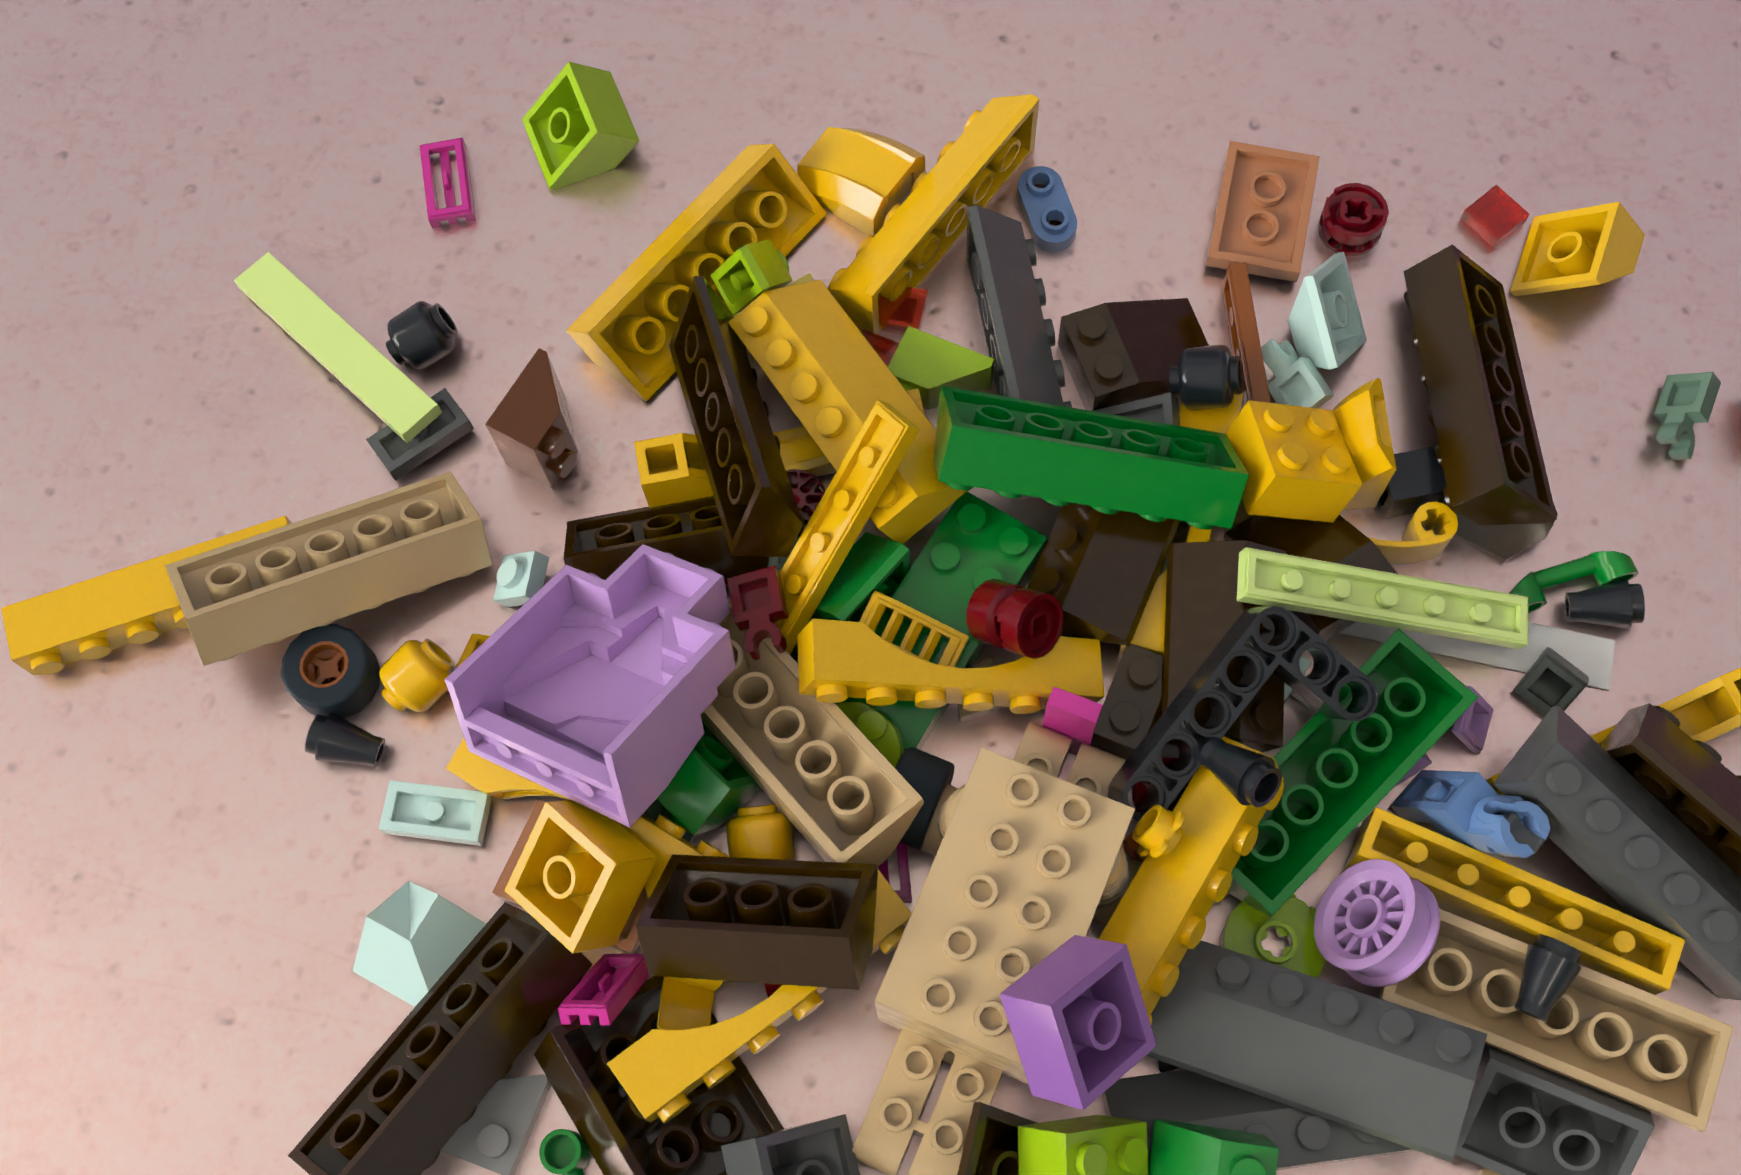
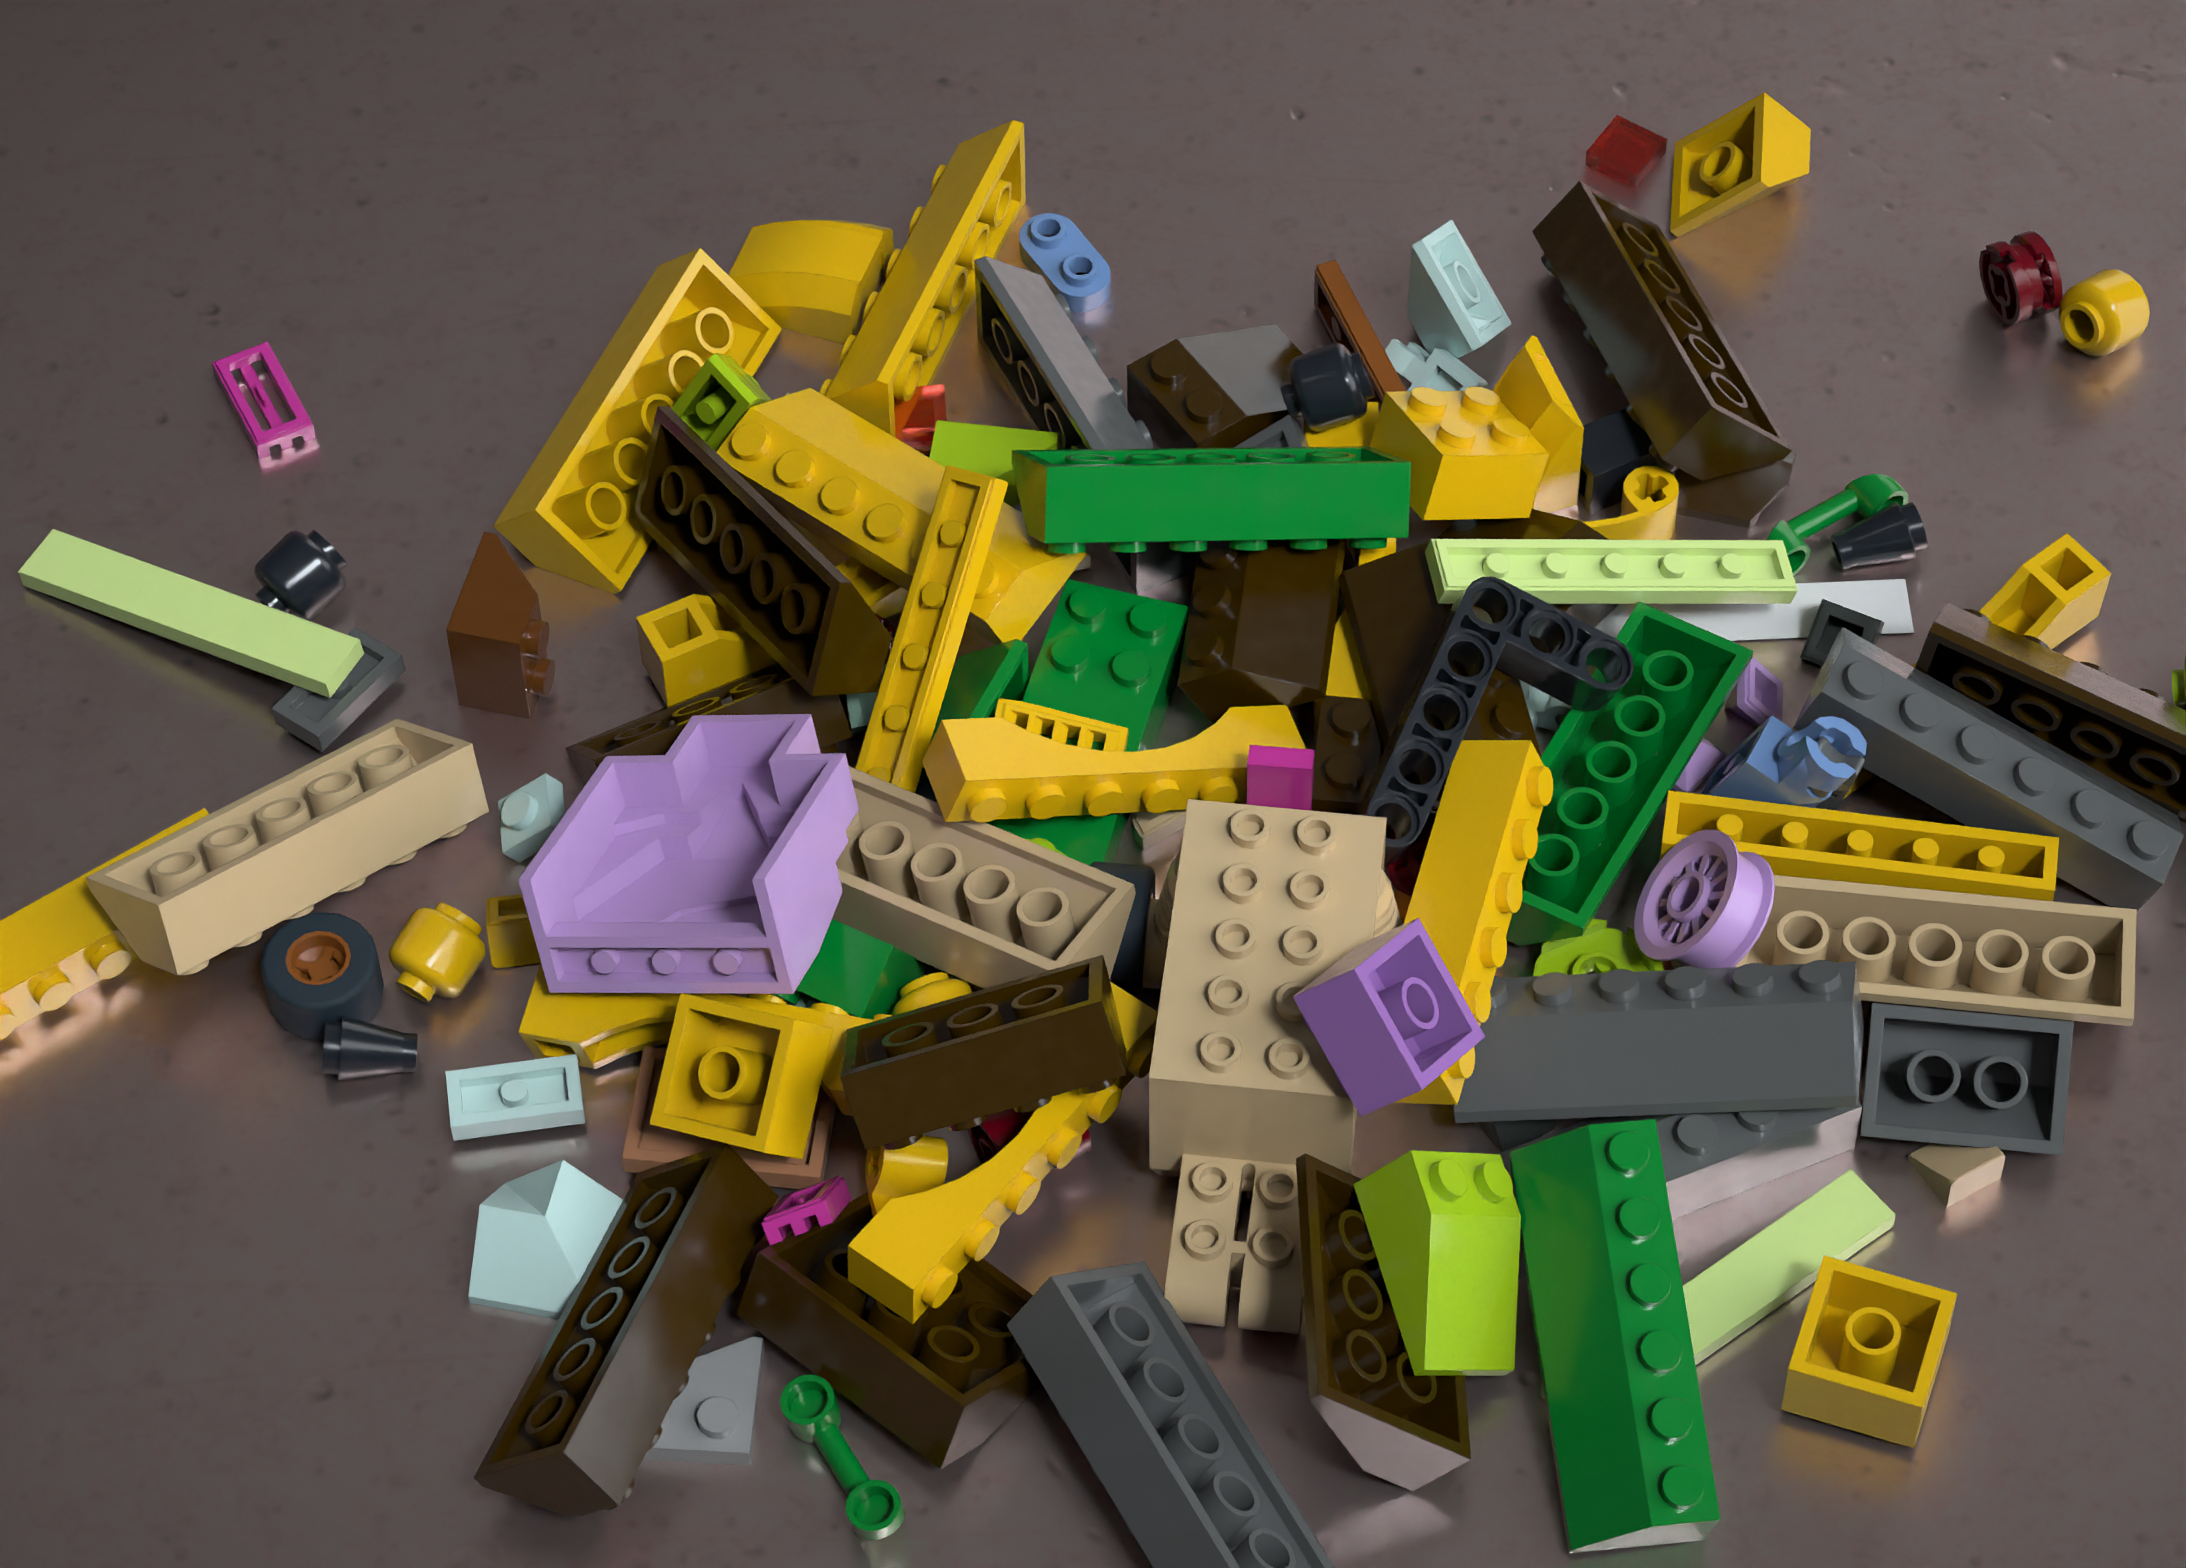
camera: 20 degrees left, 15 degrees down
lime slope [522,61,639,190] -> none
dark red plate [727,565,788,660] -> none
dark red wheel [966,579,1063,659] -> none
yellow plate [1132,805,1186,858] -> none
black cone [1199,737,1282,807] -> none
nougat plate [1206,141,1320,282] -> none
dark red wheel [1318,183,1389,257] -> none
black cone [1514,934,1582,1022] -> none
sand green plate [1654,372,1721,460] -> none

